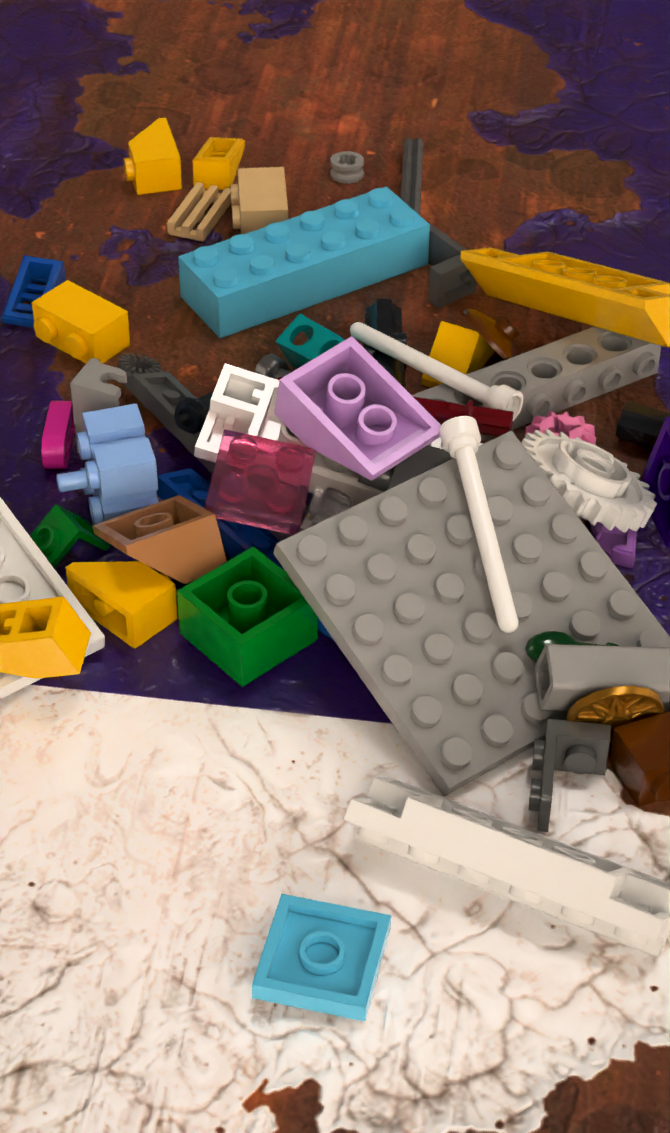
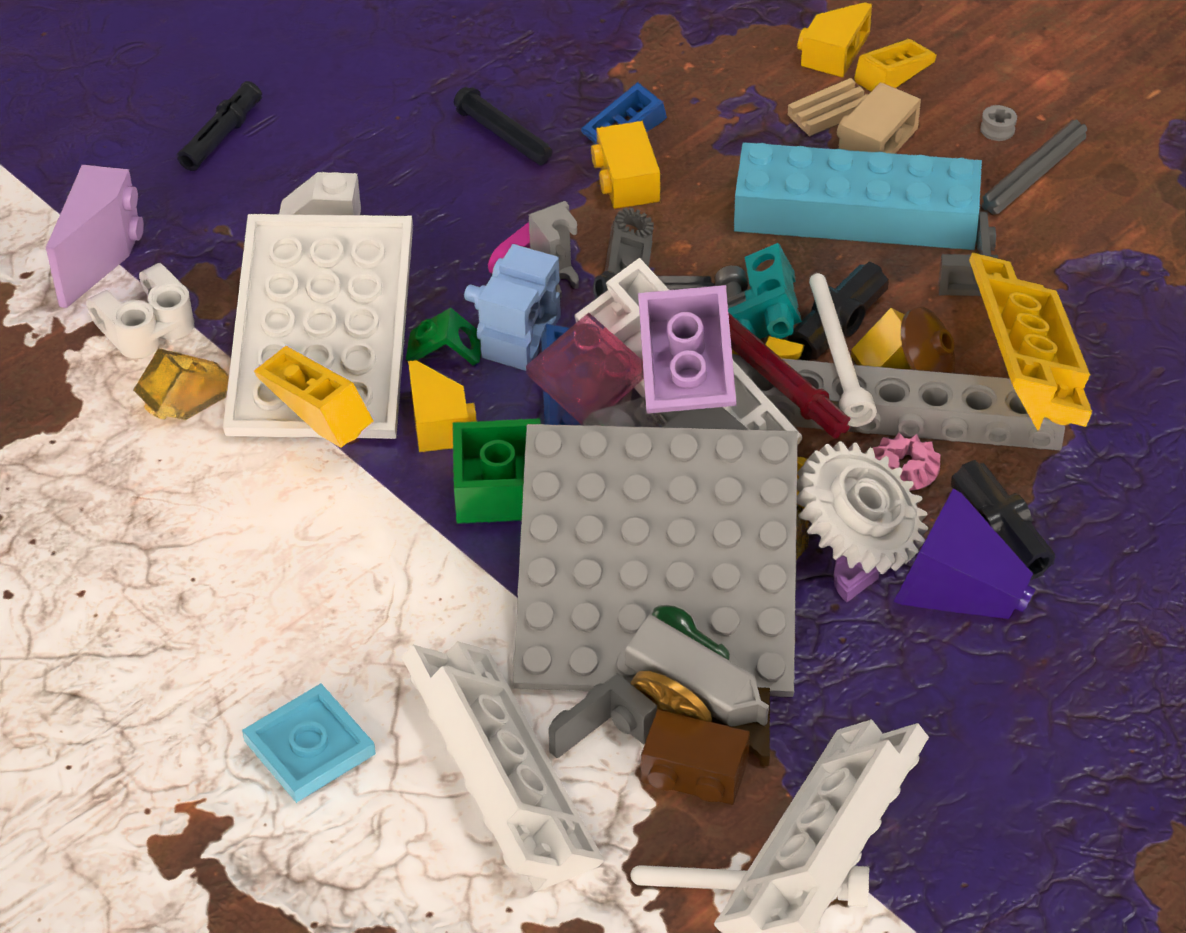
camera: 40 degrees right, 5 degrees up
medium nougat slope [92,495,227,585] -> none
white piece [439,416,518,633] -> none

